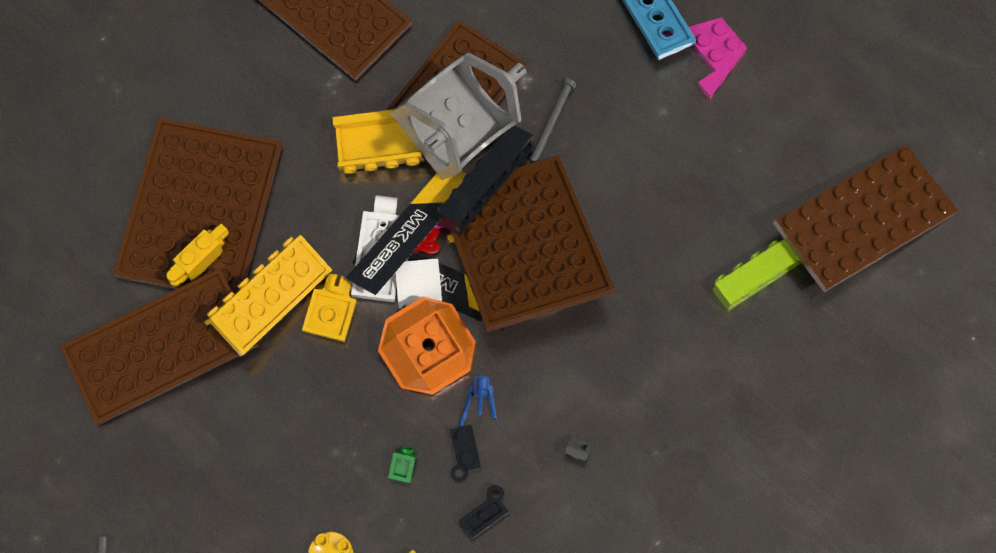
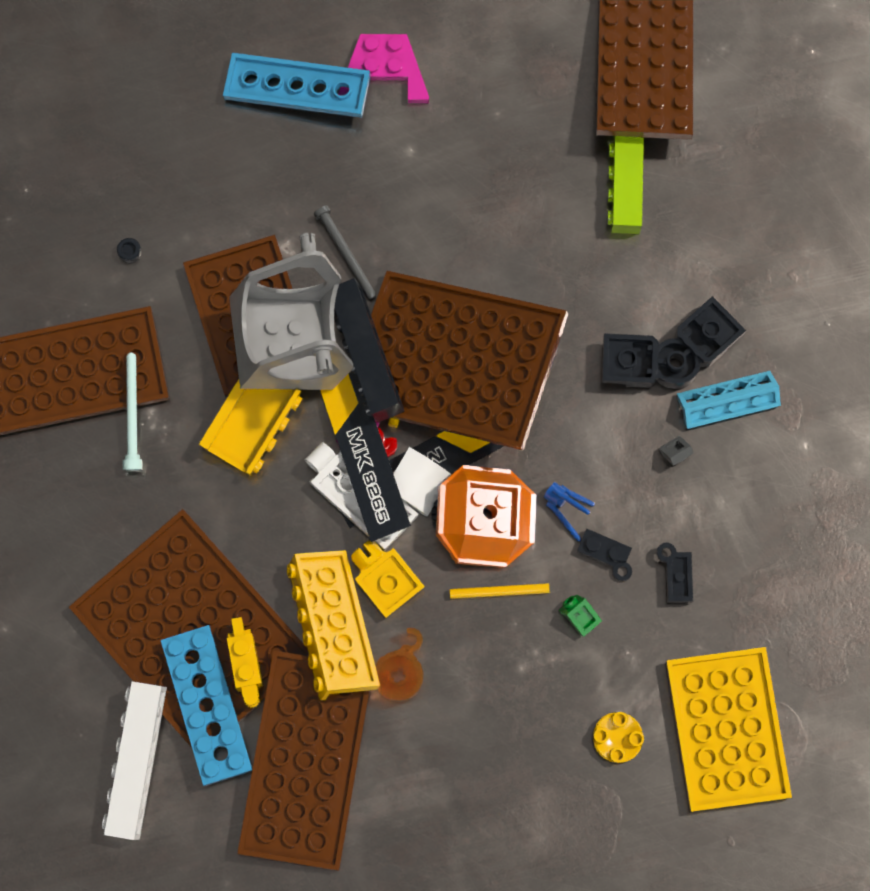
camera: 55 degrees left, 5 degrees up
none -> white brick [102,682,167,840]
none -> light aqua piece [122,352,142,470]
none -> dark azure plate [161,625,252,786]
none -> clear orange piece [375,628,424,703]
none -> yellow bar [450,583,550,599]
none -> black plate [602,296,746,389]
none -> medium azure fence [677,371,781,429]

